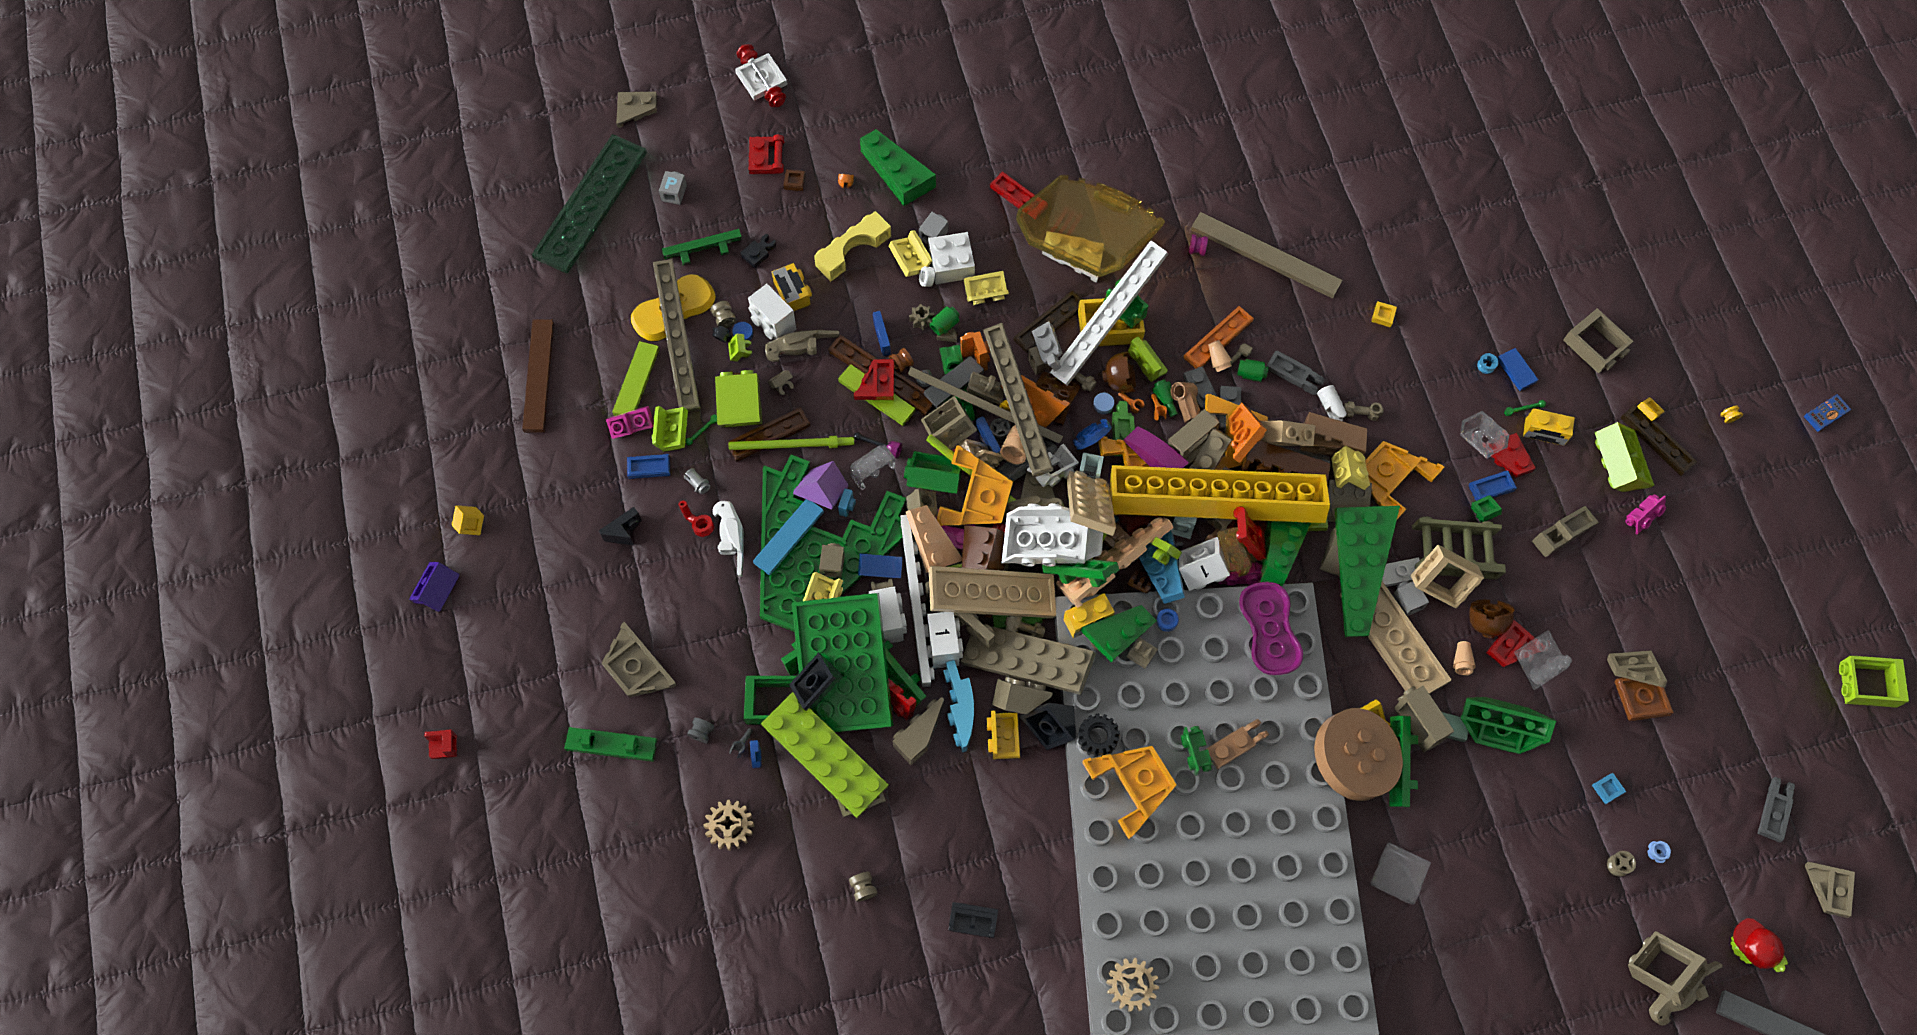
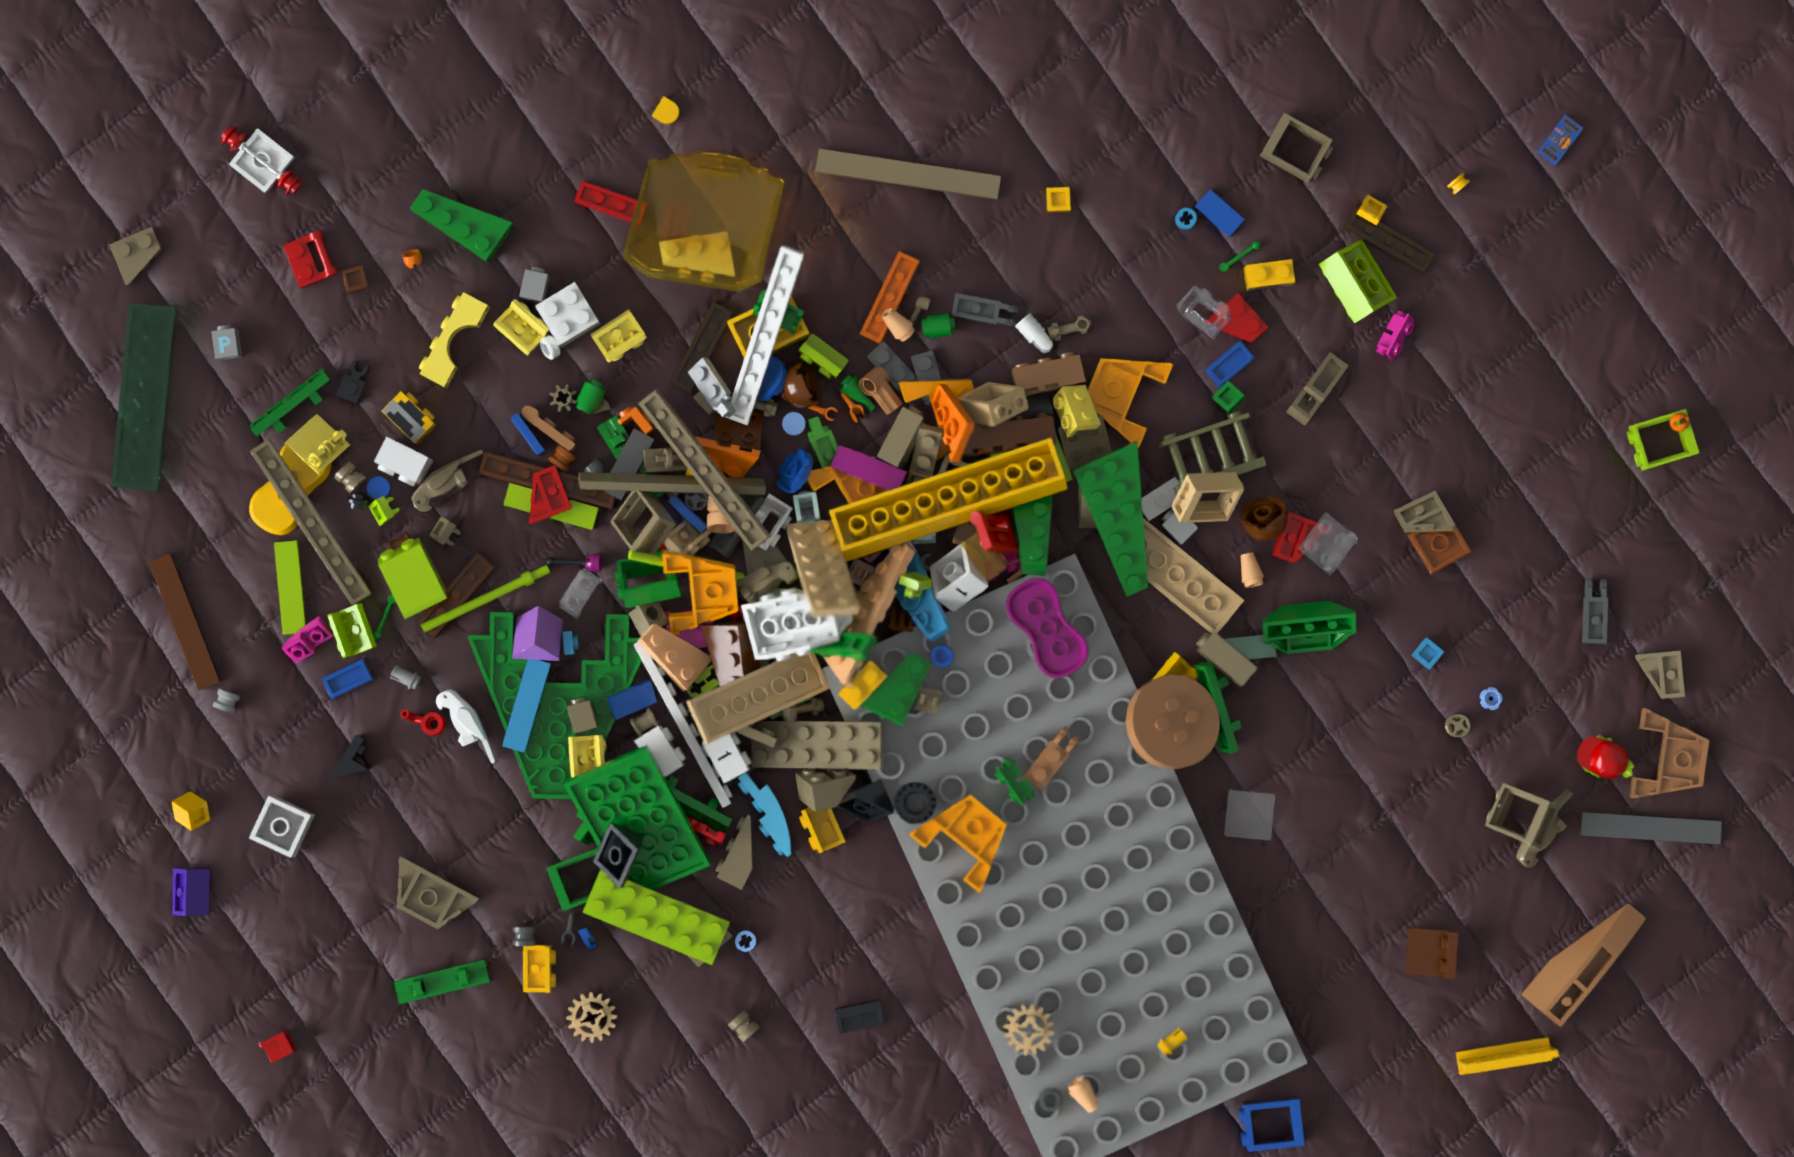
camera: 15 degrees left, 20 degrees up
magenta wheel [1189,234,1208,256] -> none
none -> light grey wheel [213,689,241,714]
none -> white brick [249,795,315,858]
none -> light yellow hinge [285,414,350,474]
none -> medium nougat hinge [521,405,577,453]
none -> yellow bracket [523,945,556,993]
none -> yellow tile [652,96,679,125]
none -> light blue bush [735,930,756,952]
none -> blue tile [757,356,787,401]
none -> medium nougat wing [1629,708,1709,798]
none -> orange hinge [1670,413,1690,432]

